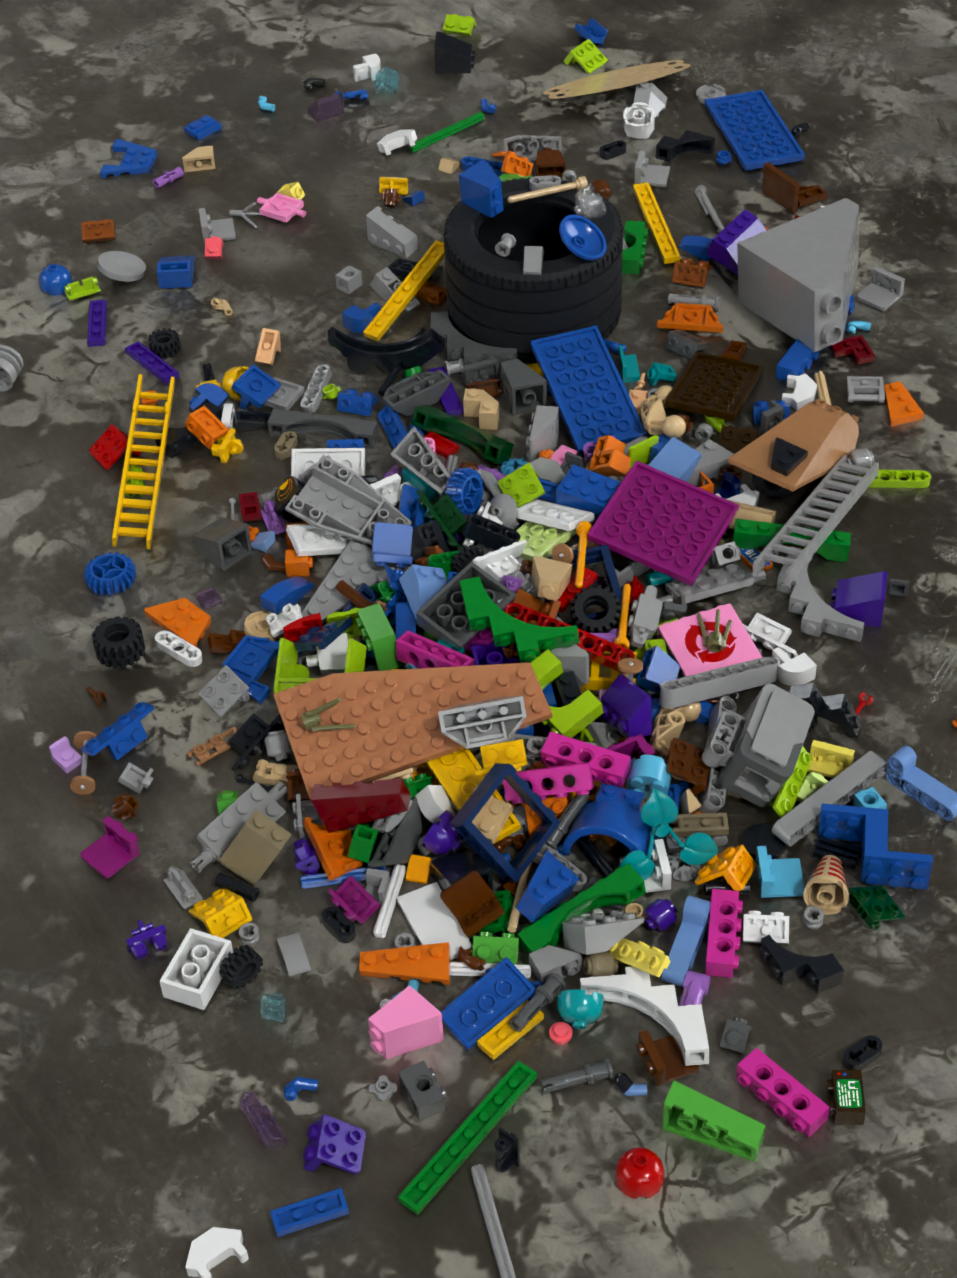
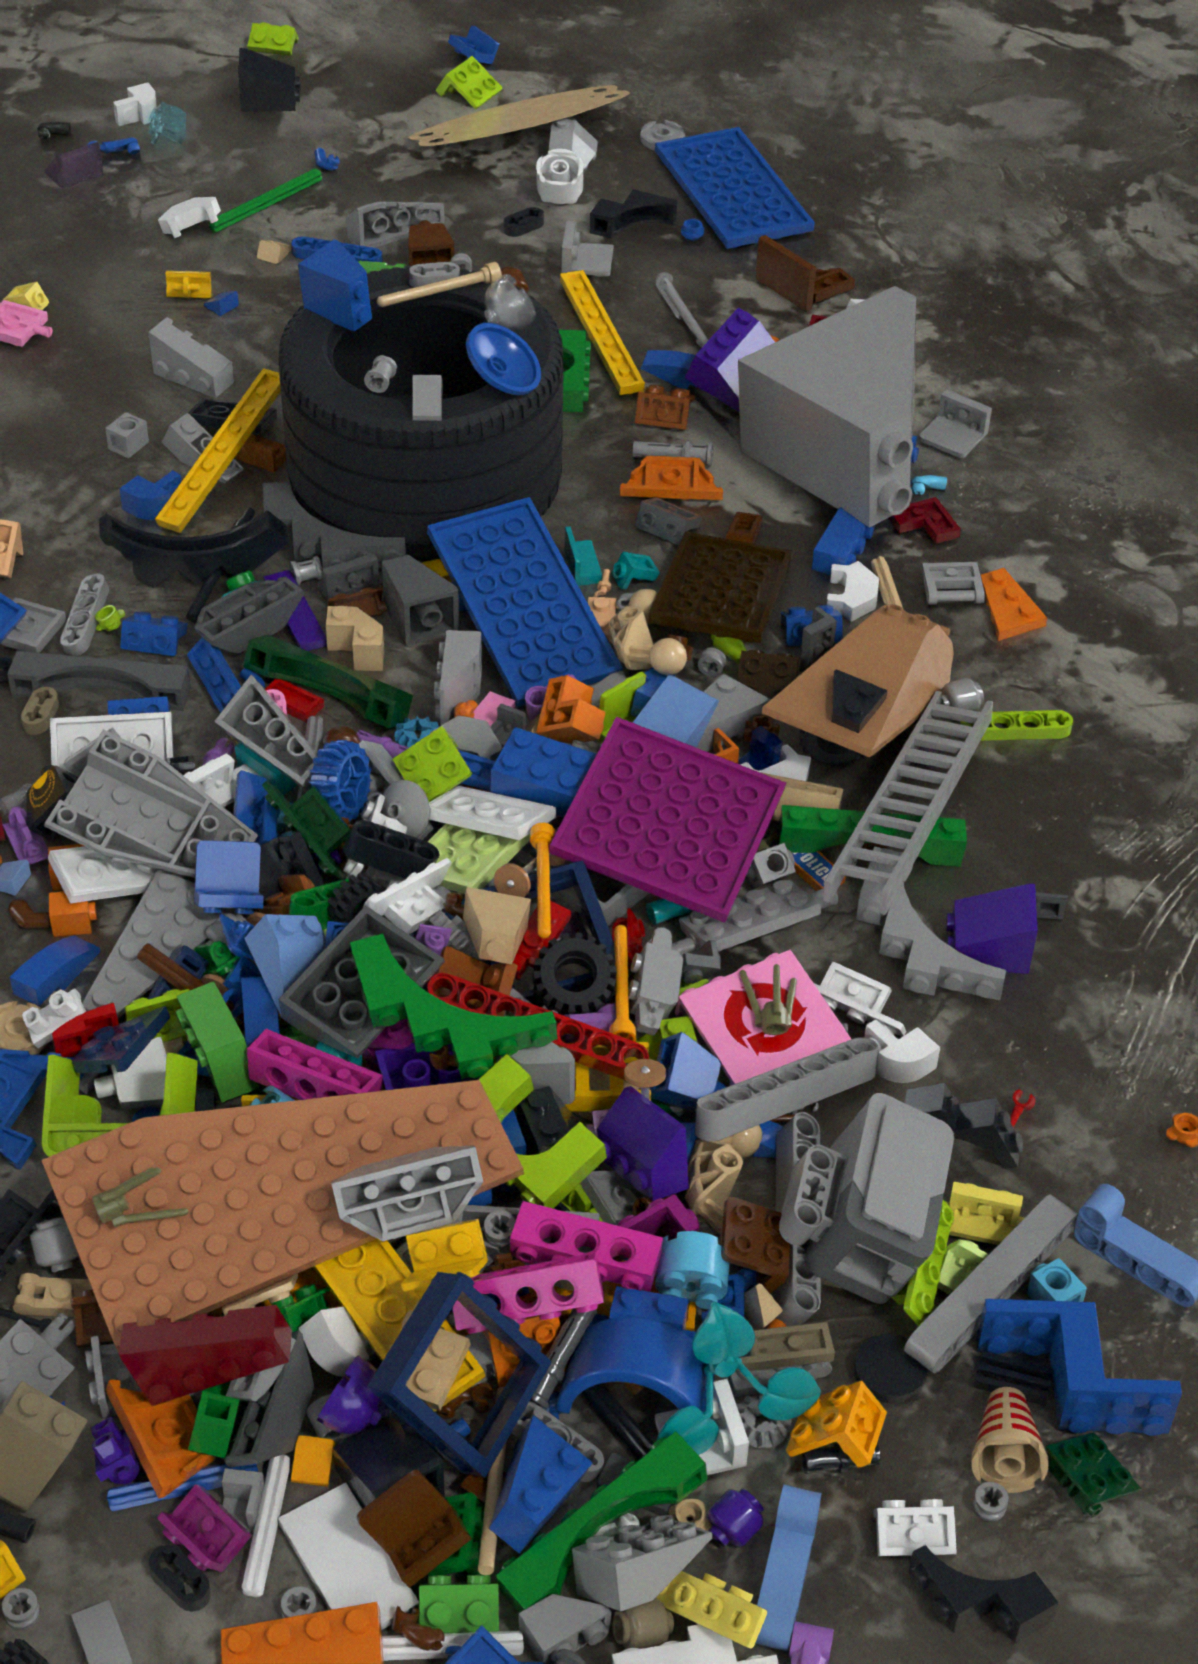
camera: 10 degrees left, 0 degrees up
reddish brown gear [381,189,400,207] -> none
orange bracket [491,151,534,177] -> none
blue arm [604,339,627,355] -> none
dark pink brick [705,889,743,978] -> none
medium azure bracket [756,846,805,898] -> none
black arm [791,123,809,137] -> none

